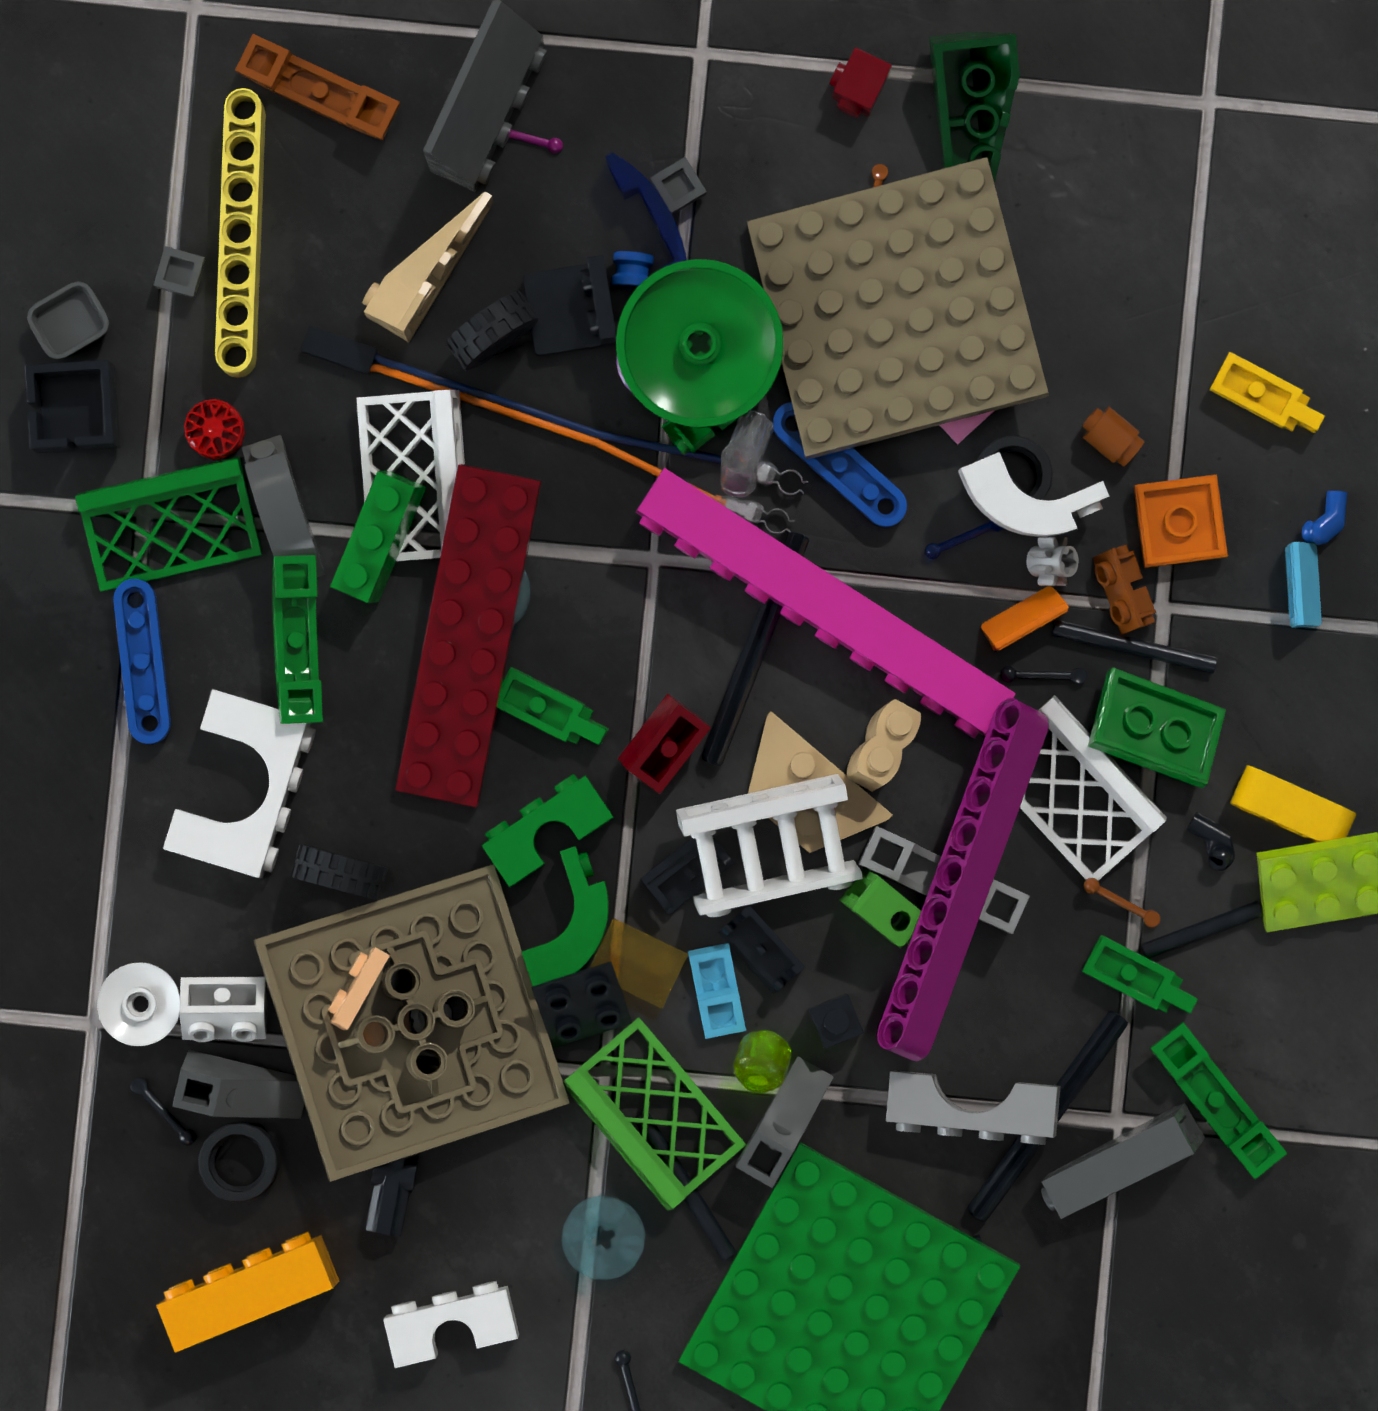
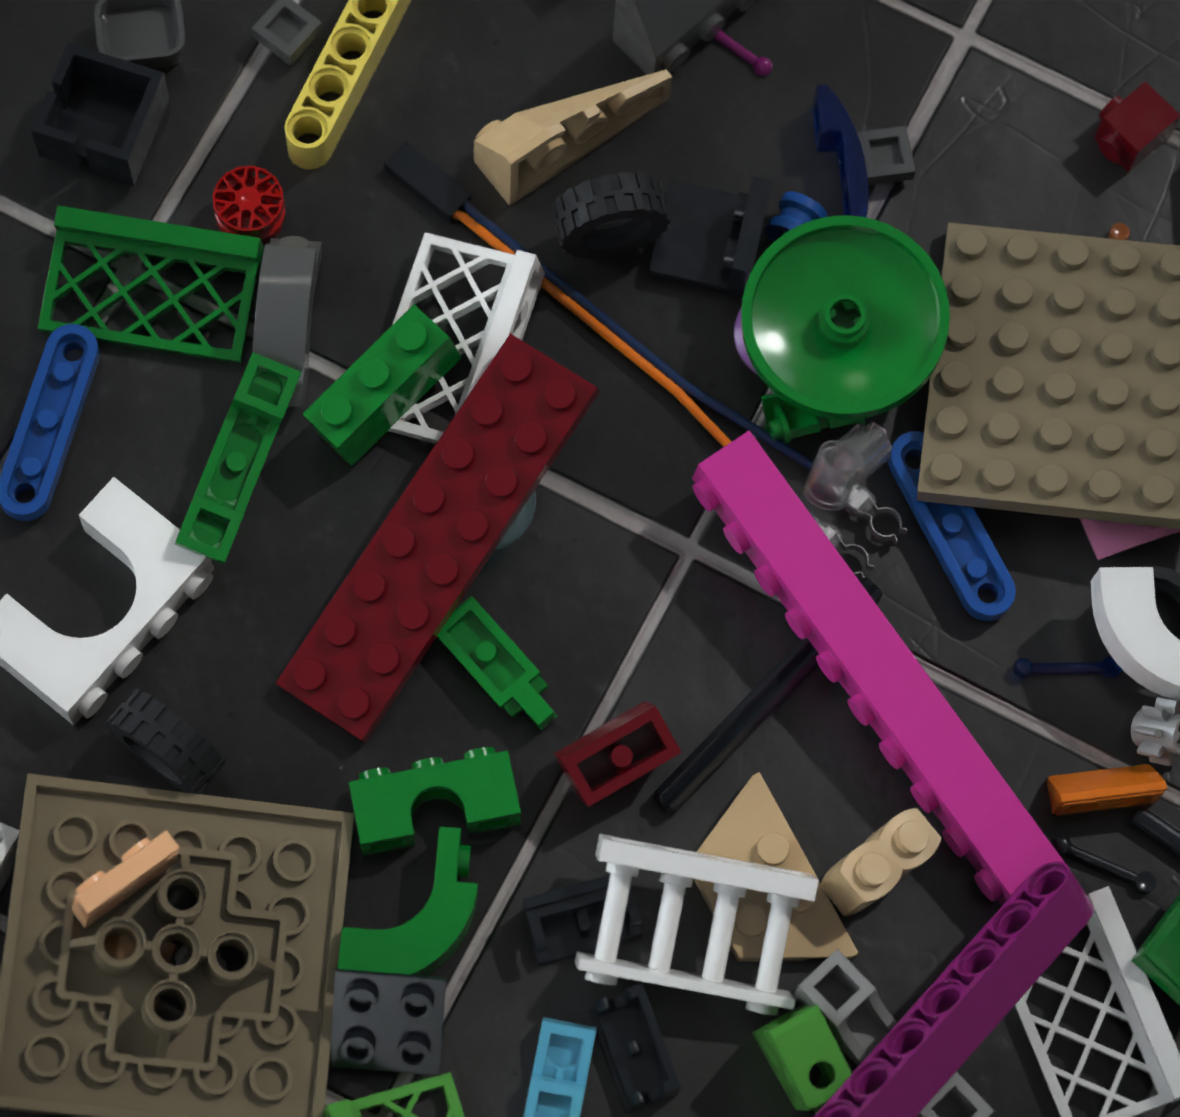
camera: 15 degrees right, 15 degrees down
clear yellow plate [590,918,688,1008] -> none

